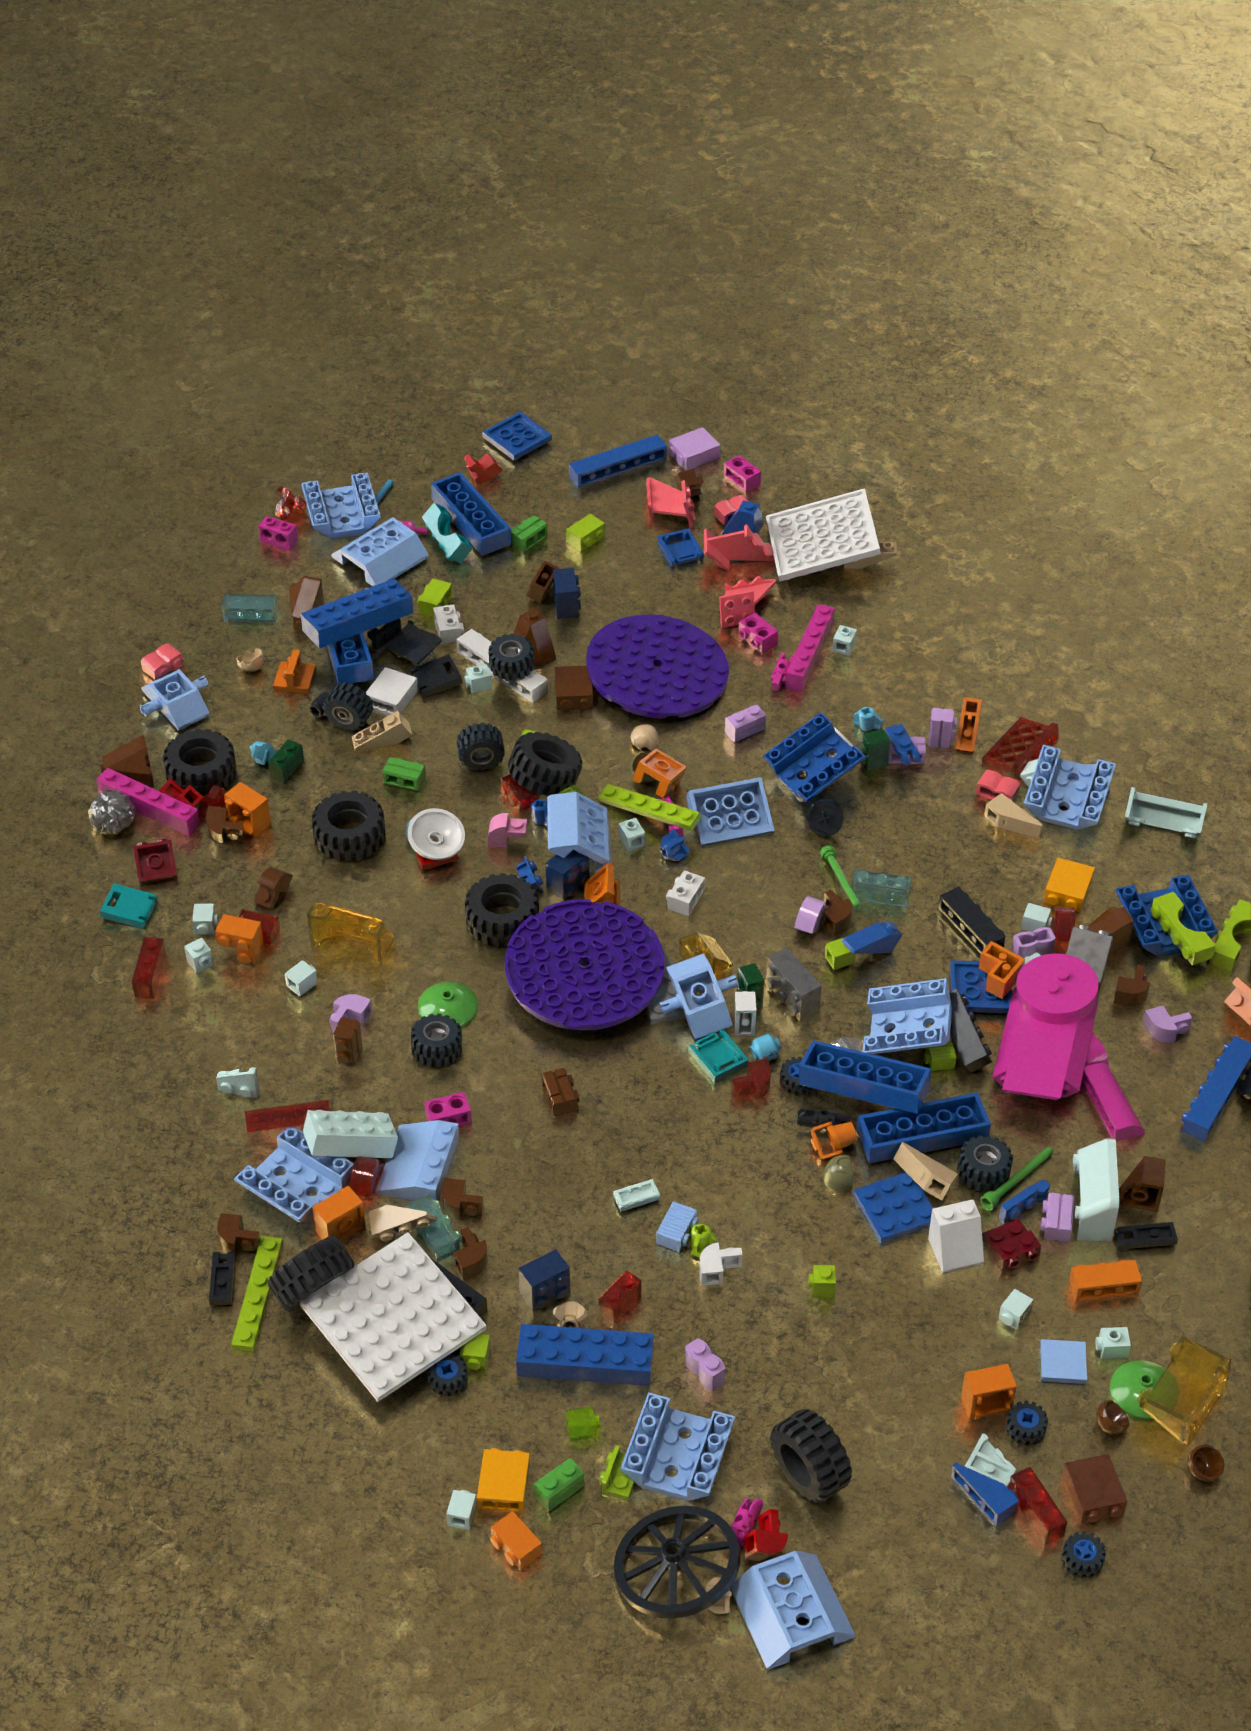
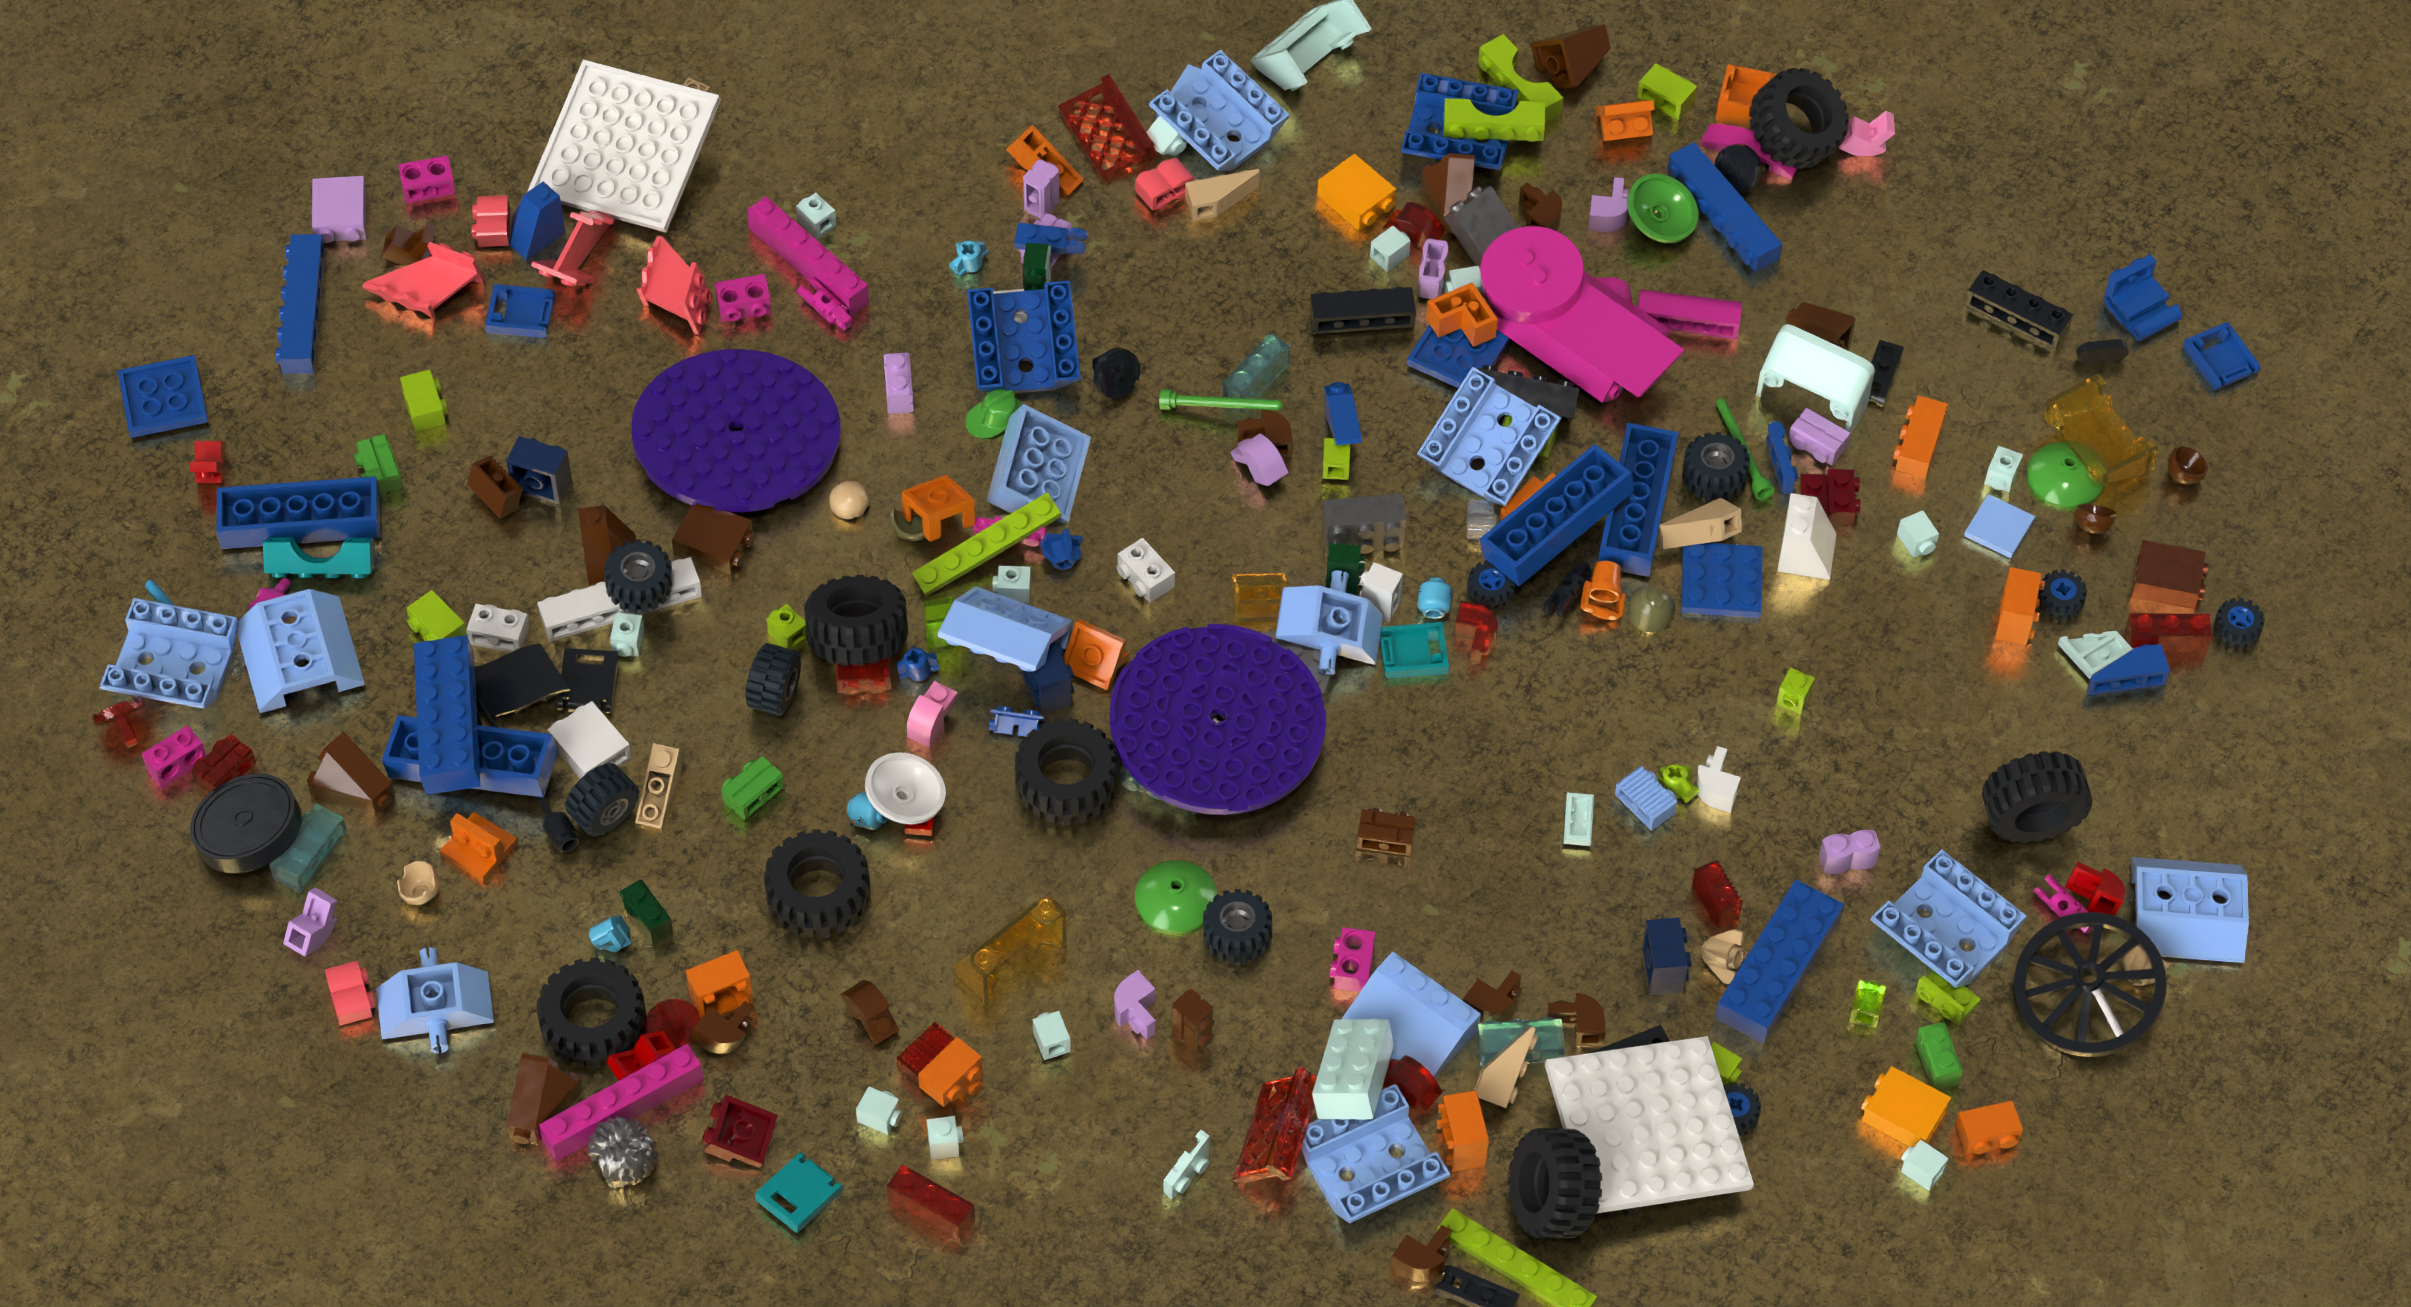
camera: 65 degrees left, 10 degrees up
none -> black brick [190,774,302,873]
none -> clear red brick [191,734,256,793]
none -> lavender brick [283,887,337,957]
none -> bright green piece [966,389,1022,439]
none -> bright green dish [1627,174,1698,243]

